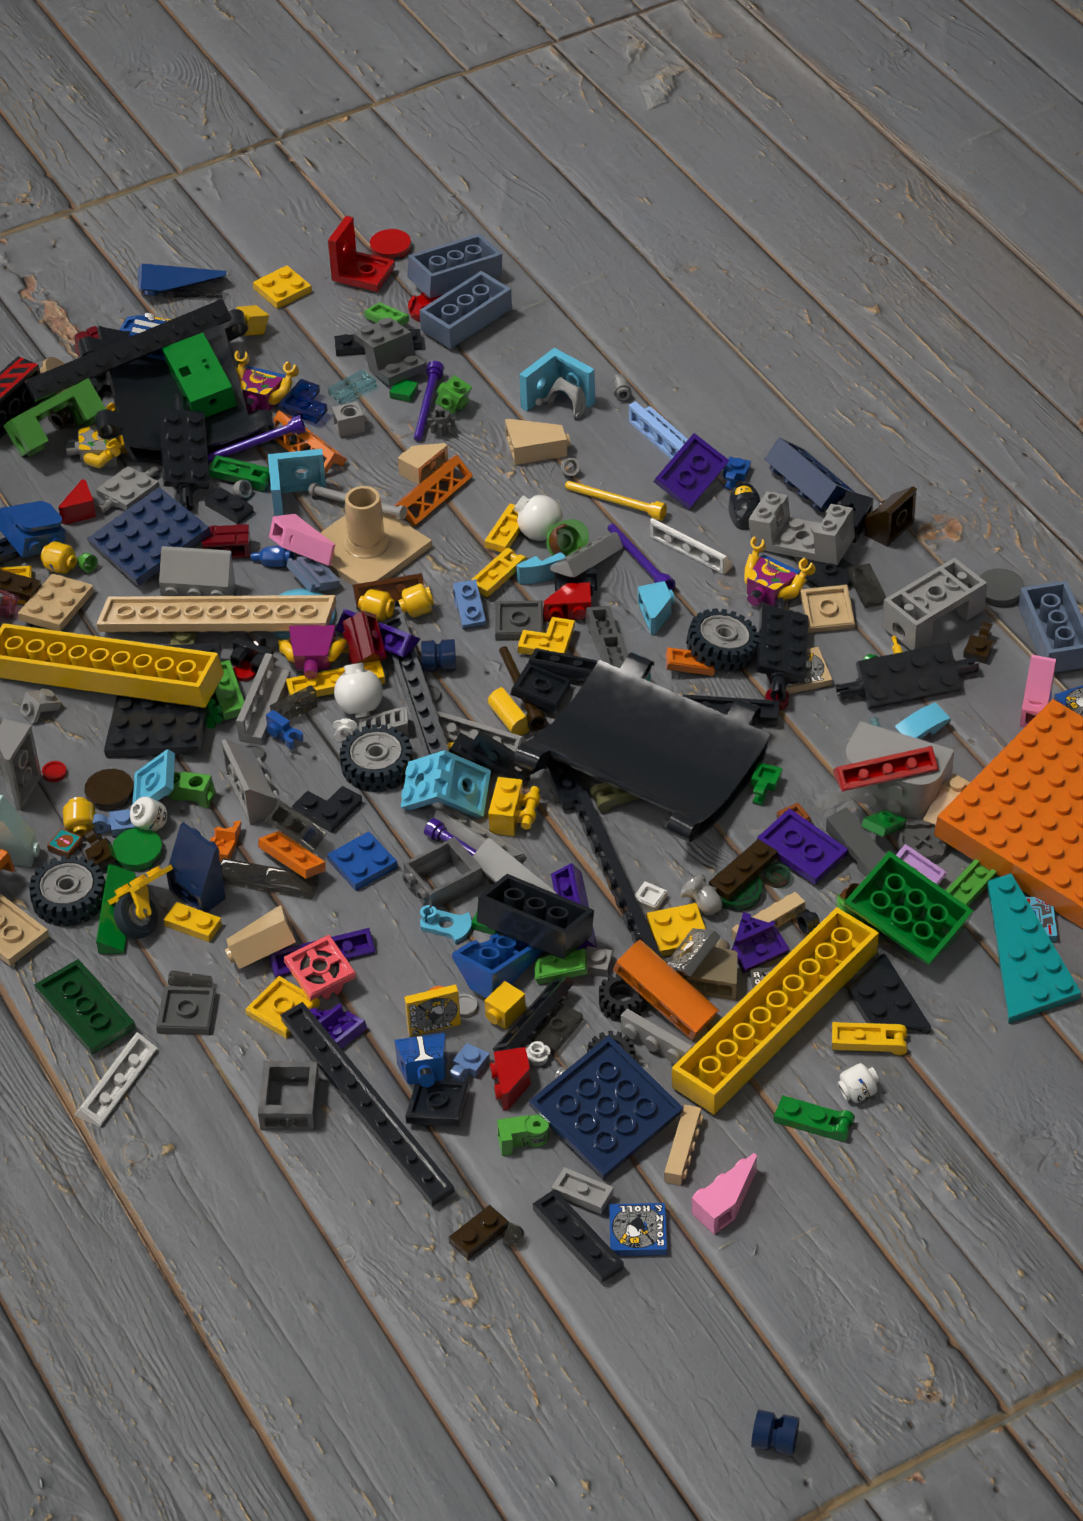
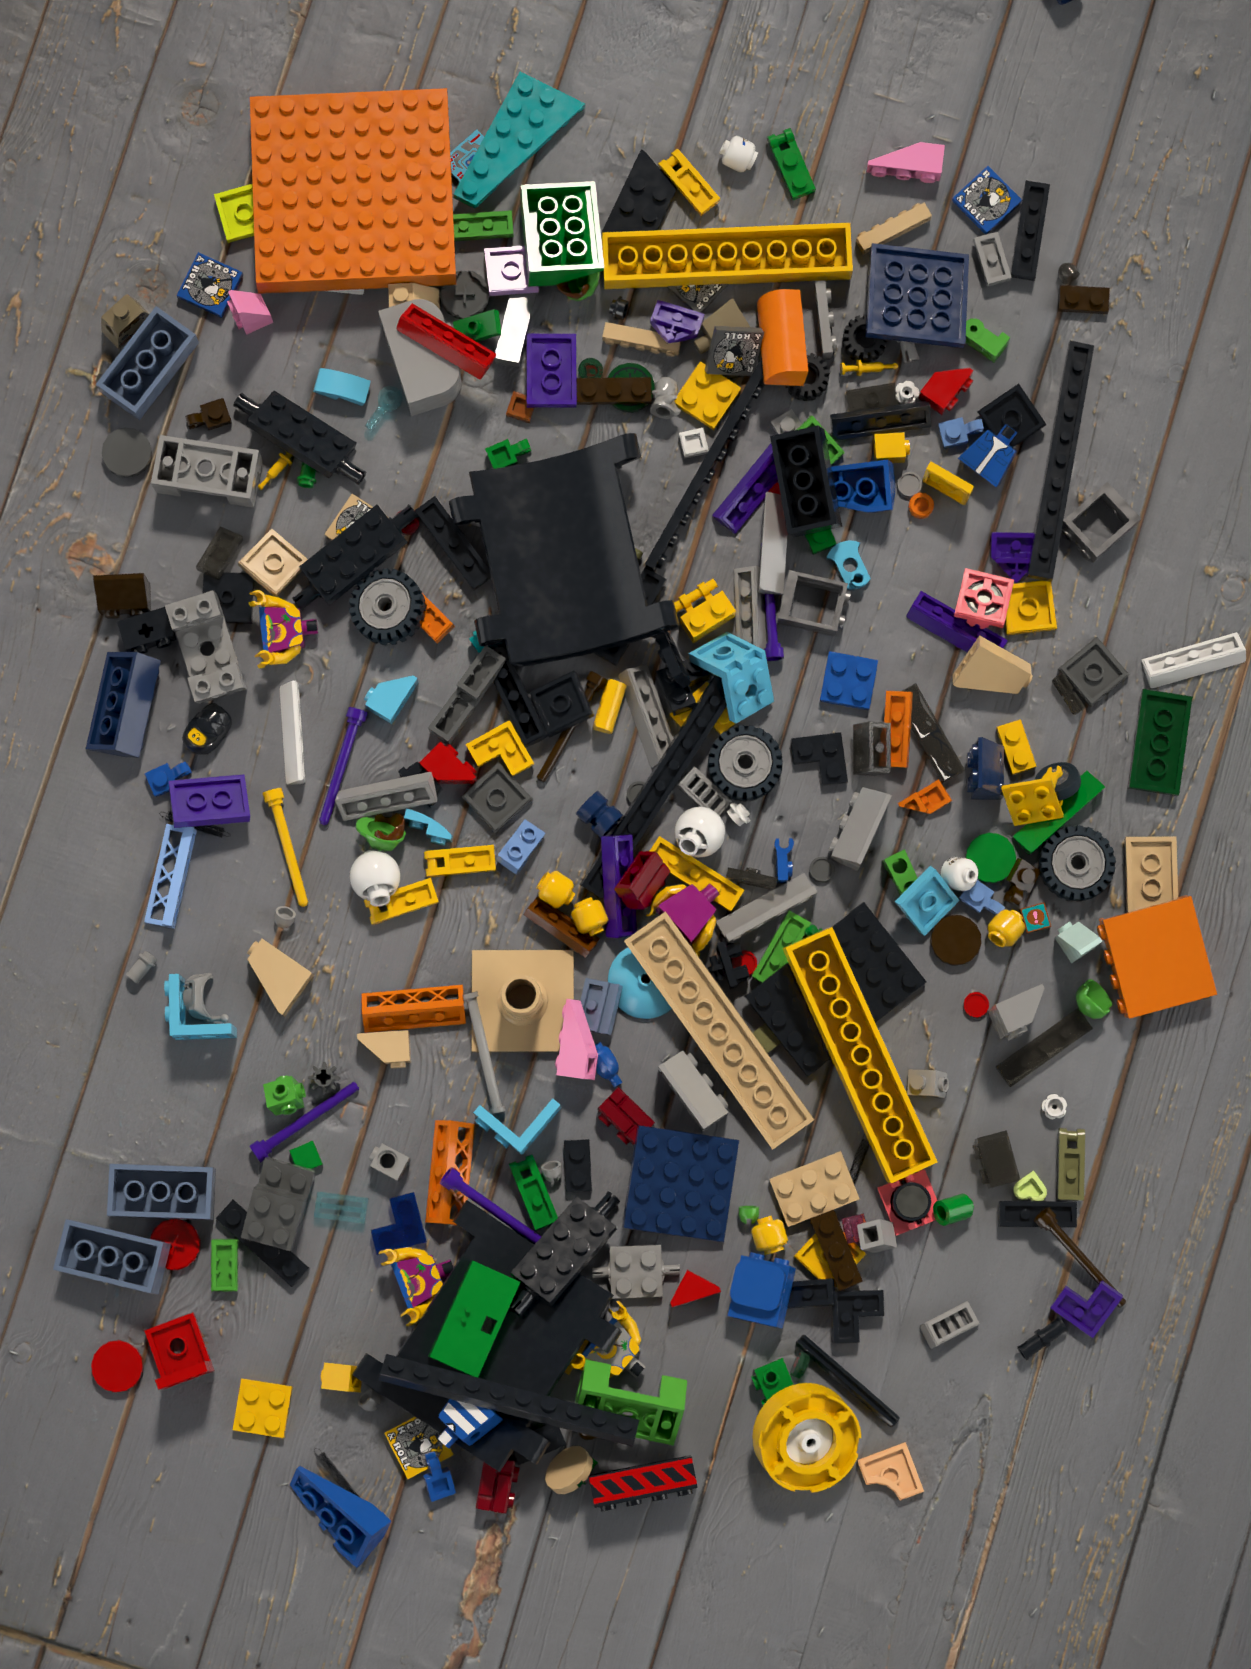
camera: 135 degrees left, 35 degrees up
none -> yellow piece [840,360,898,376]

